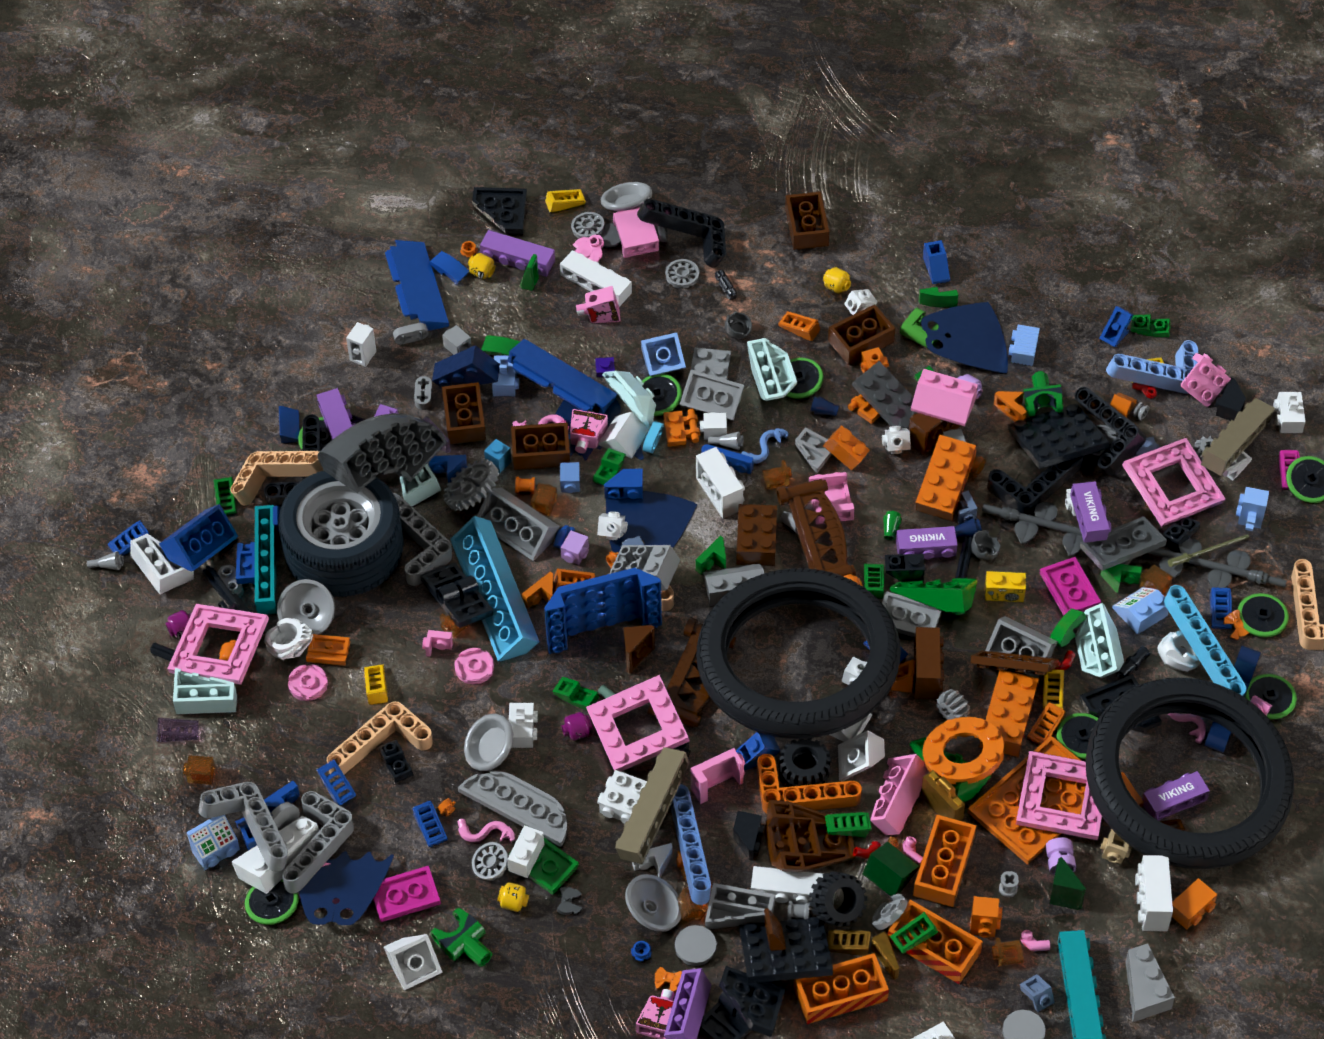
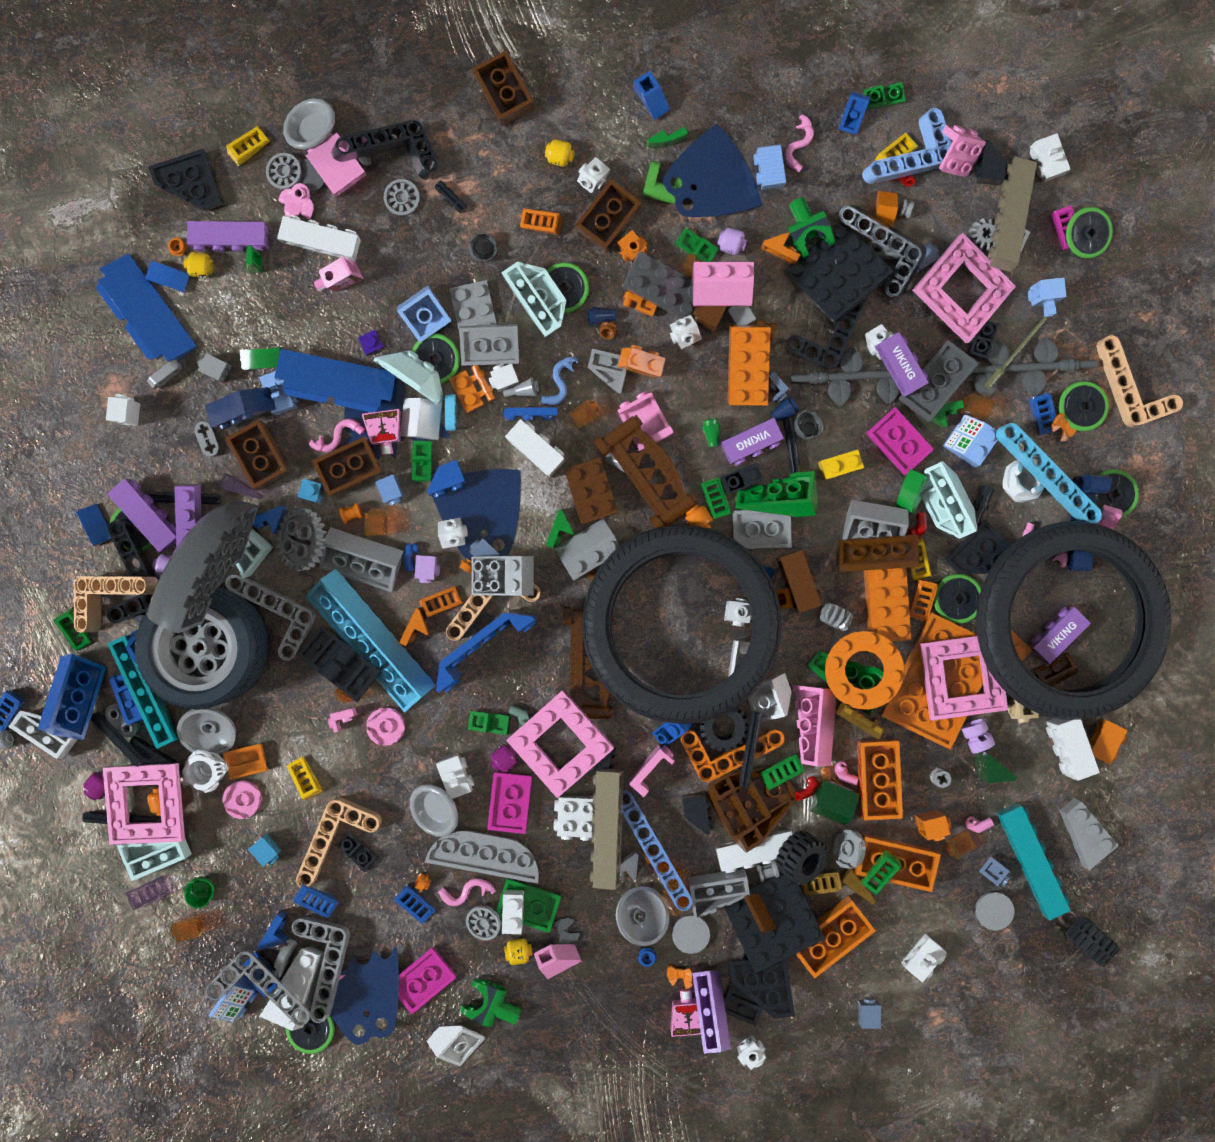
camera: 20 degrees left, 35 degrees up
reddish brown slope [623,625,655,674] -> none
none -> green hair [184,876,215,909]
none -> dark azure brick [248,834,282,867]
none -> dark pink plate [487,771,532,834]
none -> bright pink slope [534,944,582,979]
none -> dark orange plate [599,322,618,340]
none -> black axle [739,711,762,788]
none -> bright pink animal [784,114,814,173]

